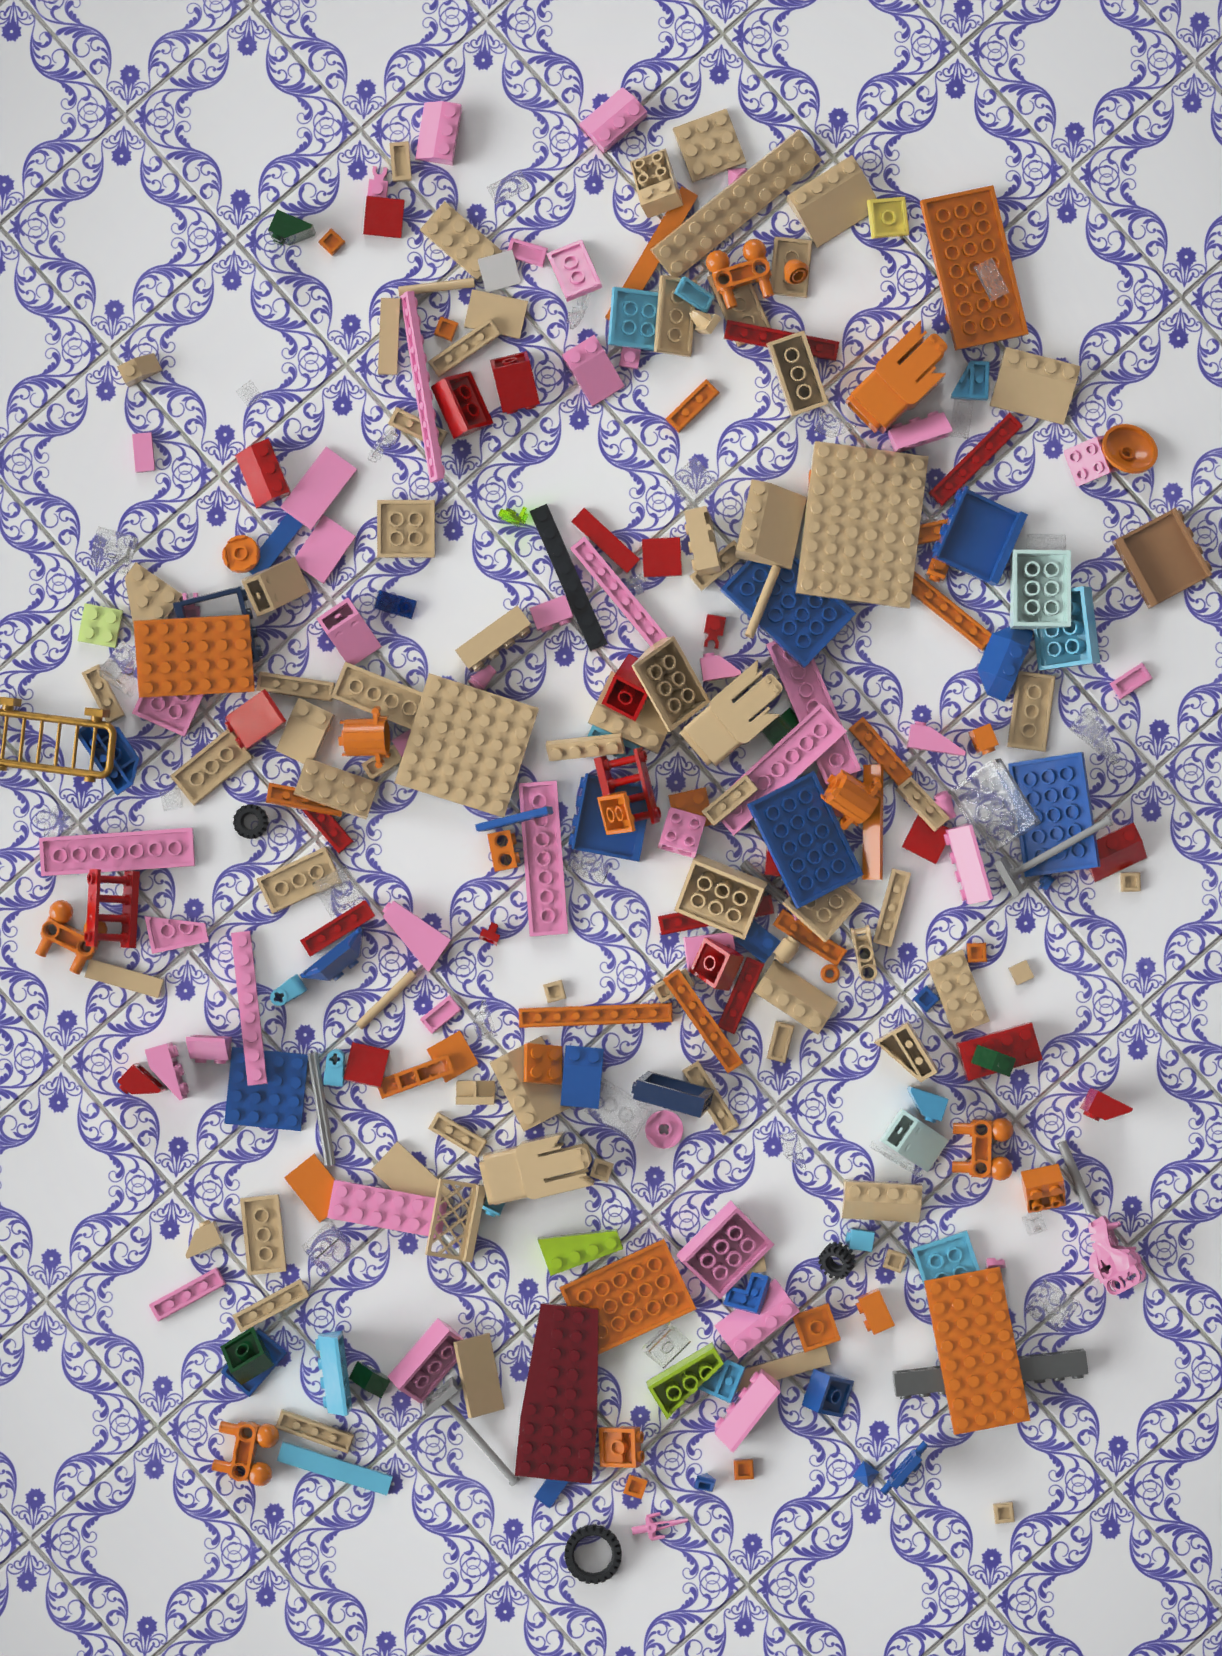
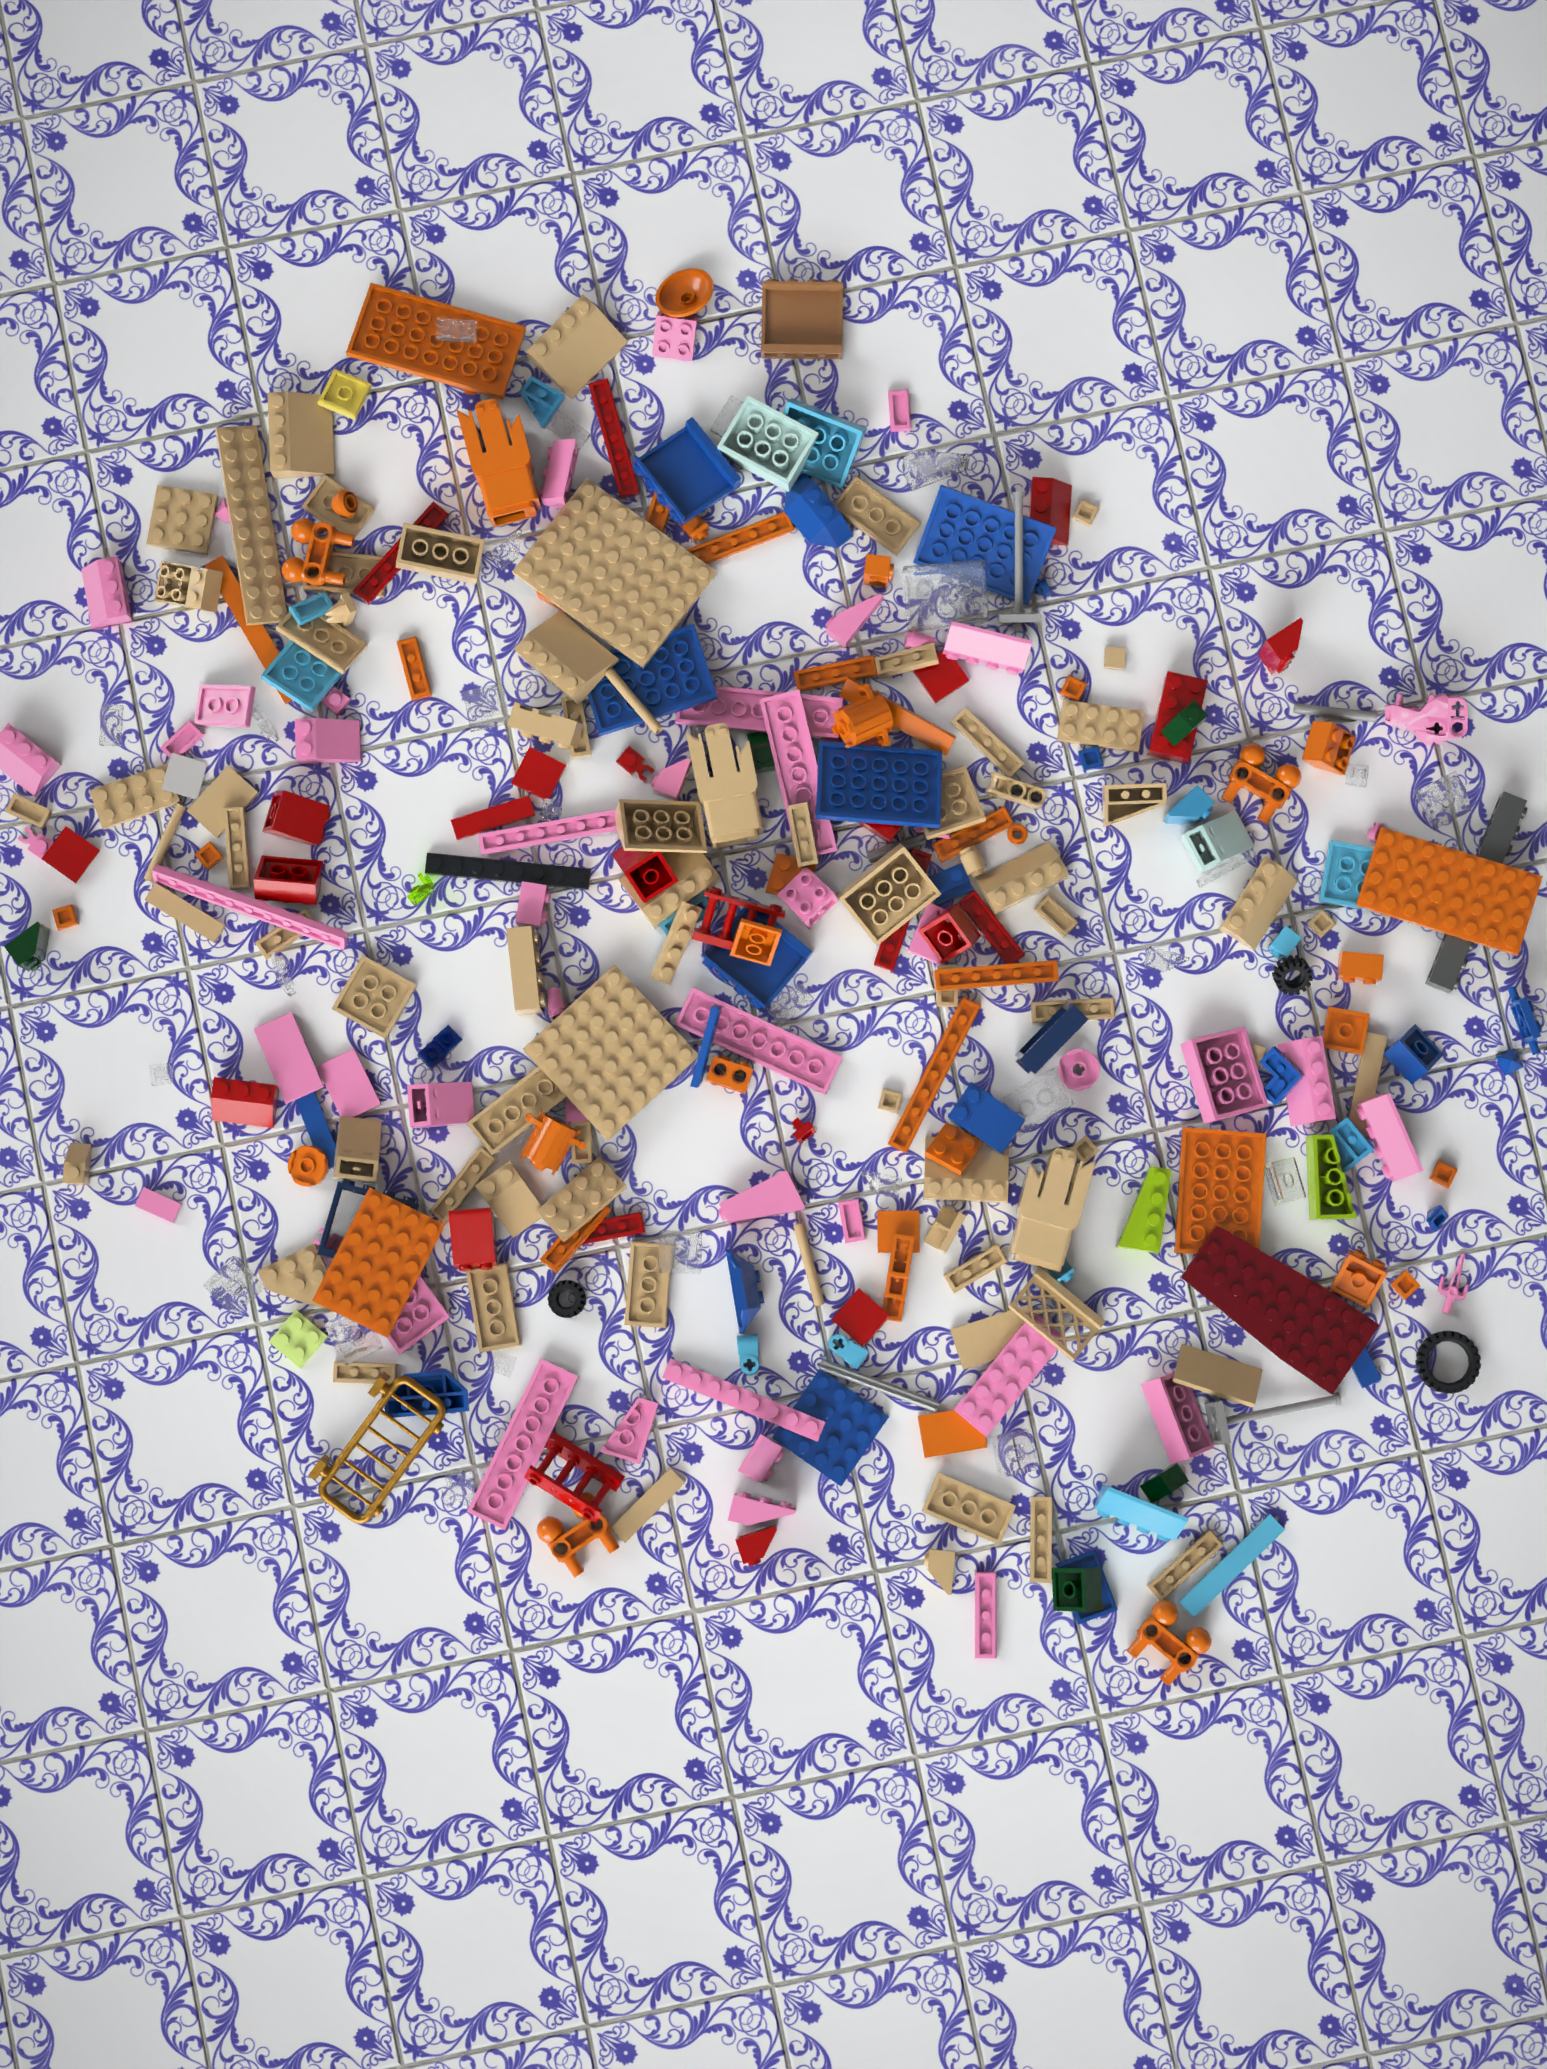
camera: 60 degrees left, 5 degrees down
red plate [300,900,375,957] -> none

